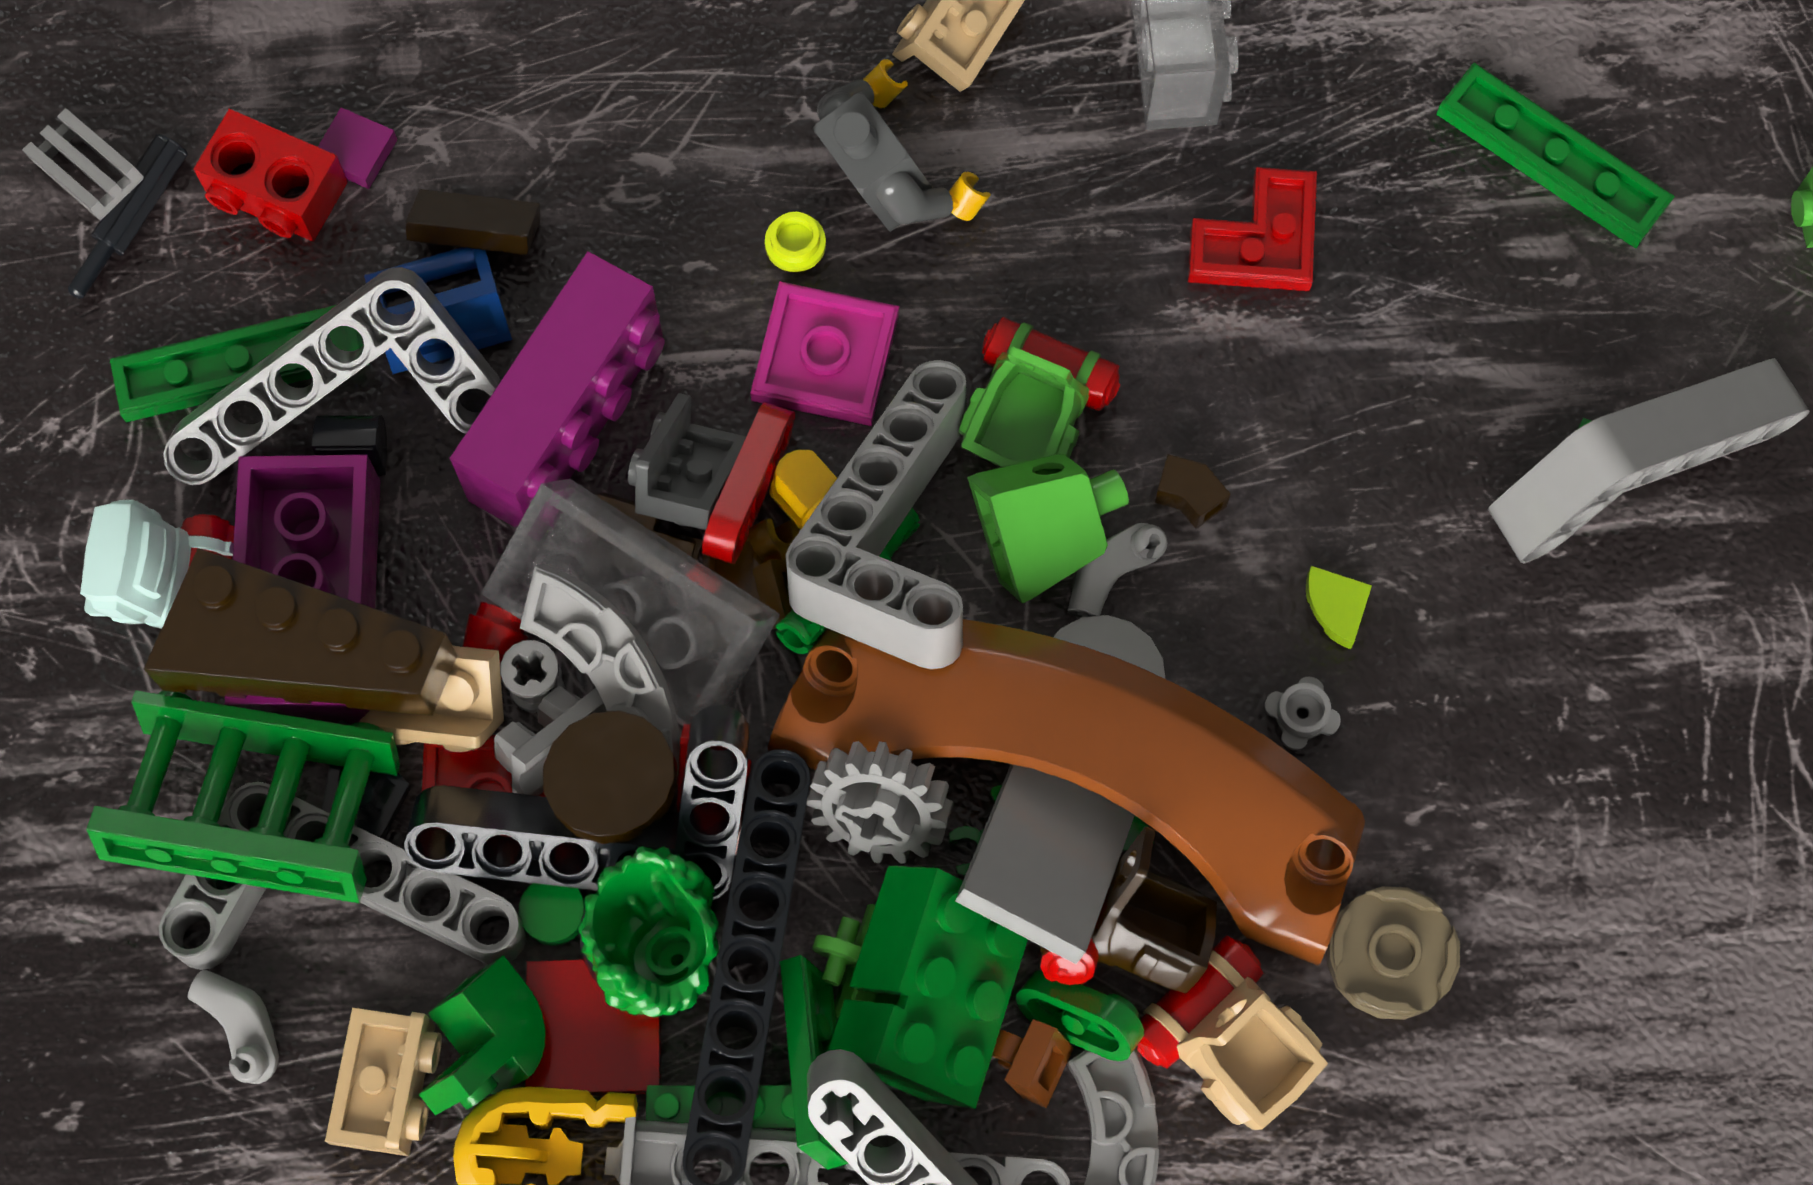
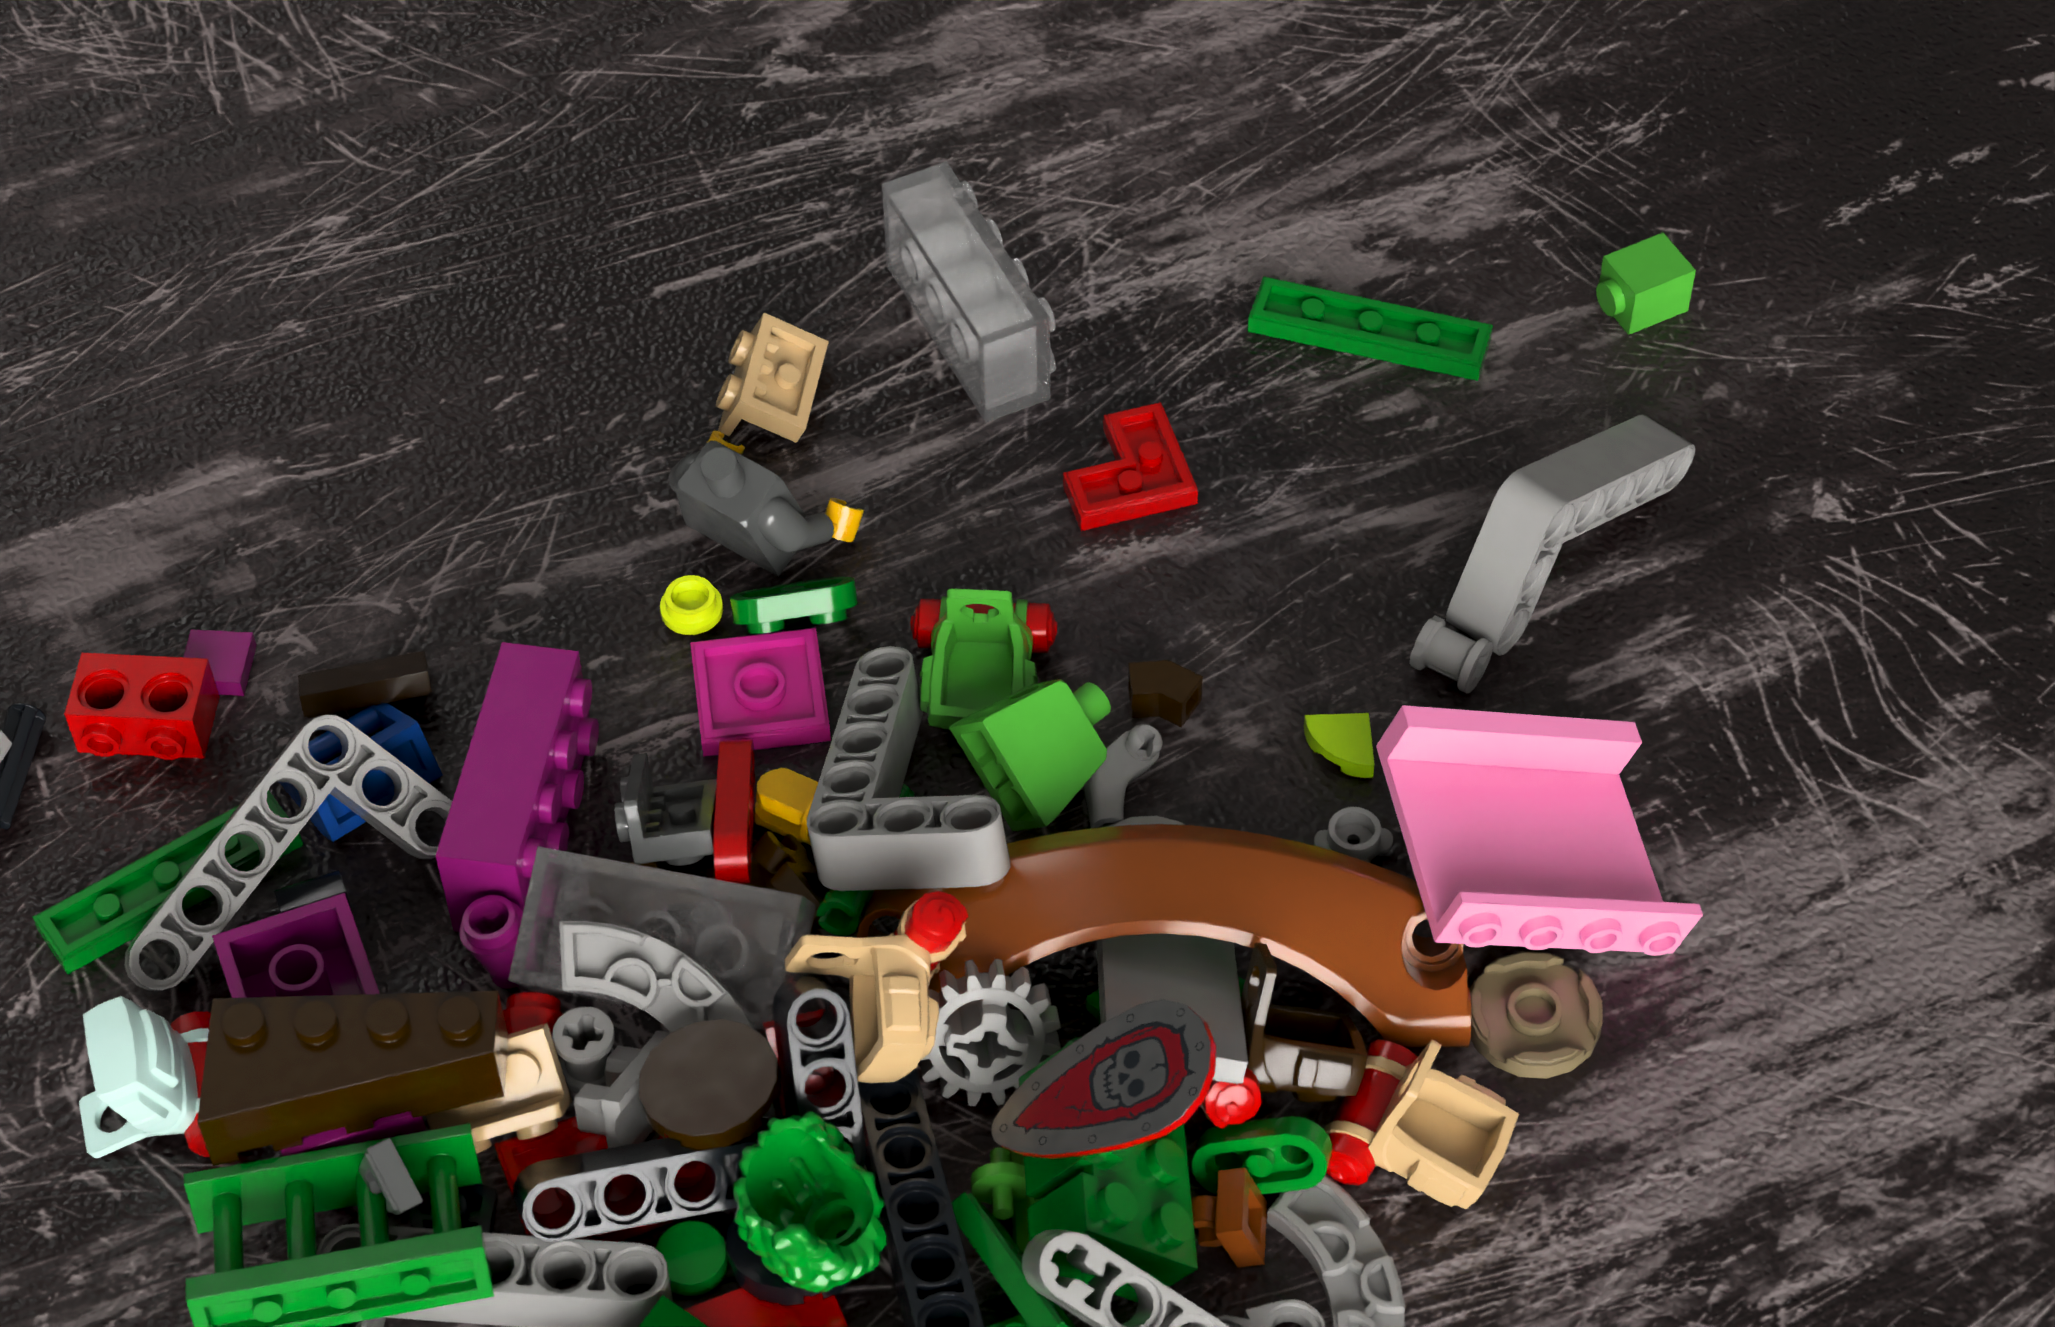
camera: 20 degrees left, 20 degrees down
none -> dark grey tile [358,1138,423,1215]
none -> magenta cone [459,895,531,989]
none -> green plate [730,577,858,634]
none -> tan piece [785,891,969,1083]
none -> shield [992,999,1216,1159]
none -> bright pink panel [1376,705,1703,956]
none -> light grey bush [1409,615,1493,693]

